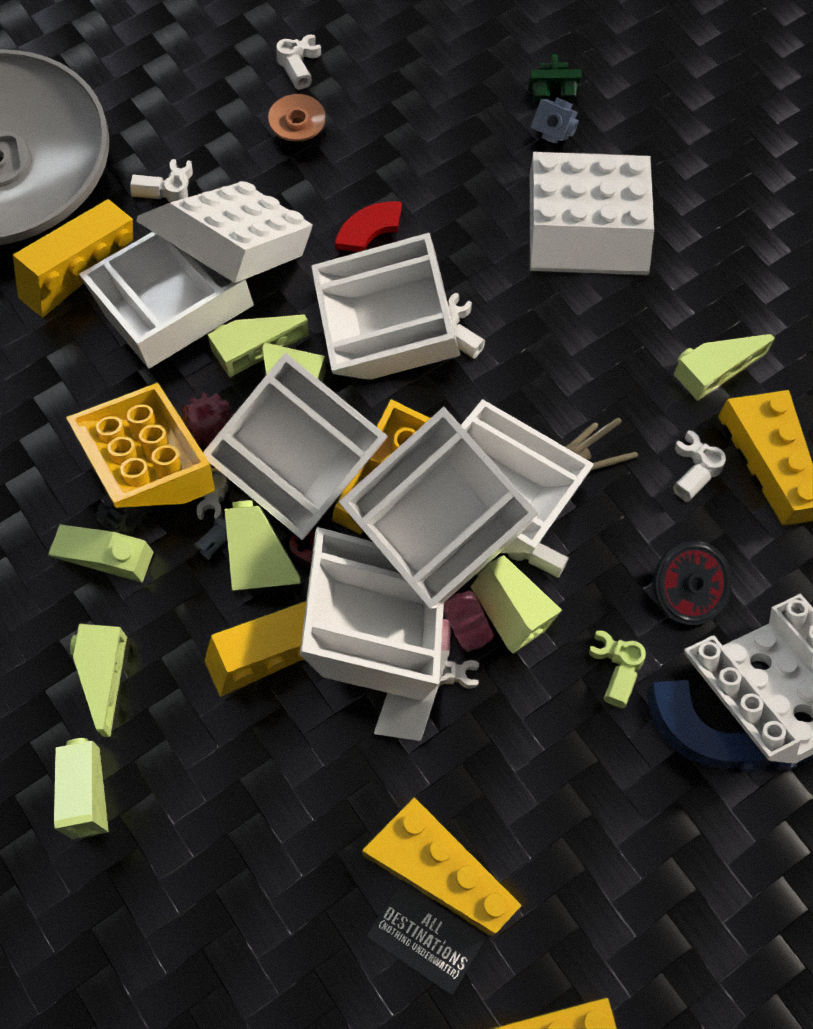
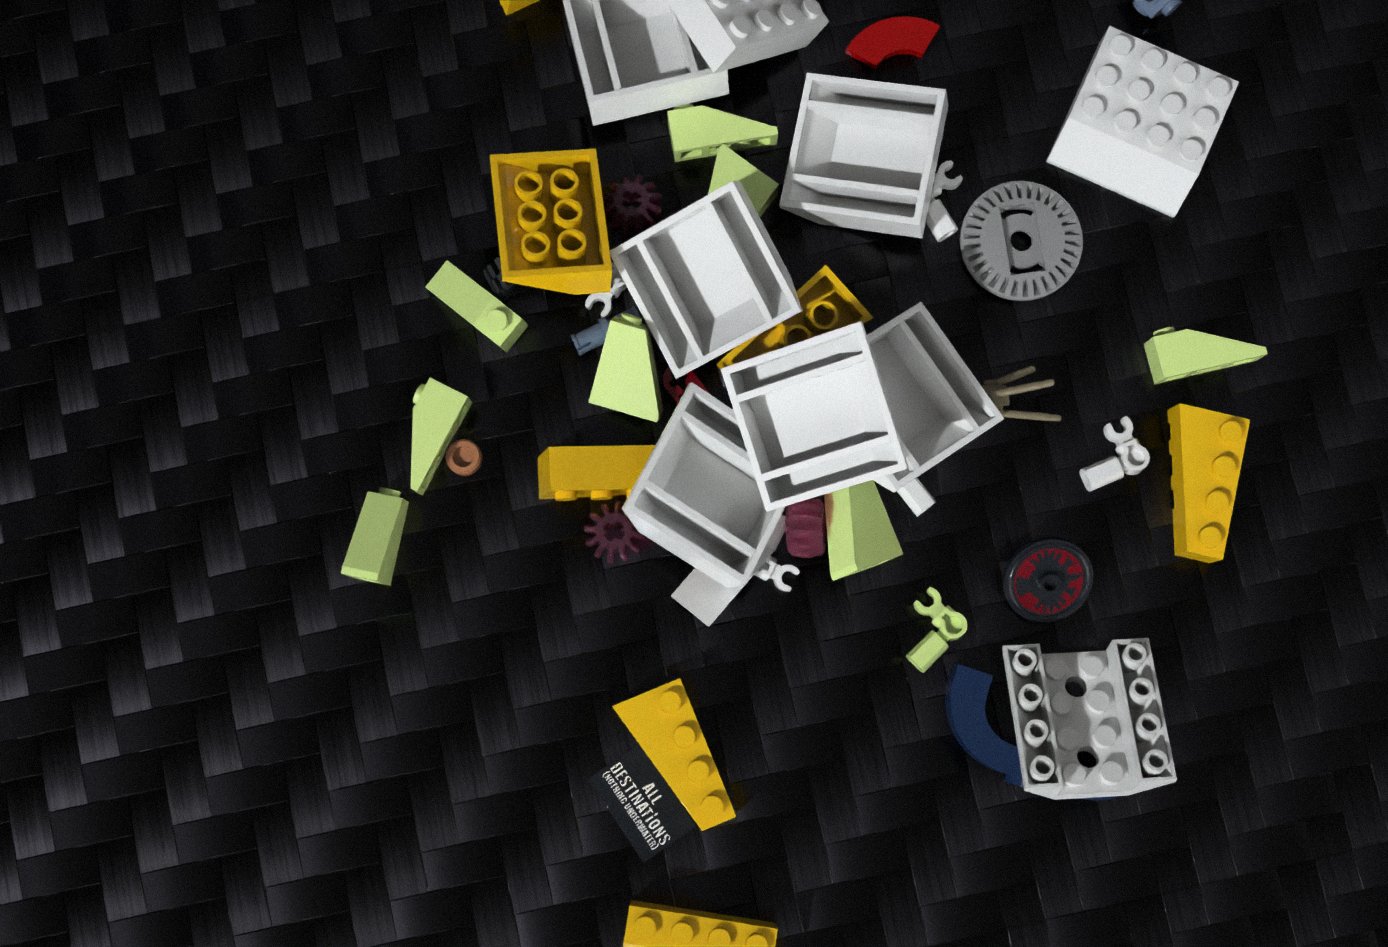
camera: 25 degrees right, 15 degrees up
none -> nougat tile [446,439,483,476]
none -> clear pink gear [584,502,645,564]
none -> light grey piece [960,181,1083,301]

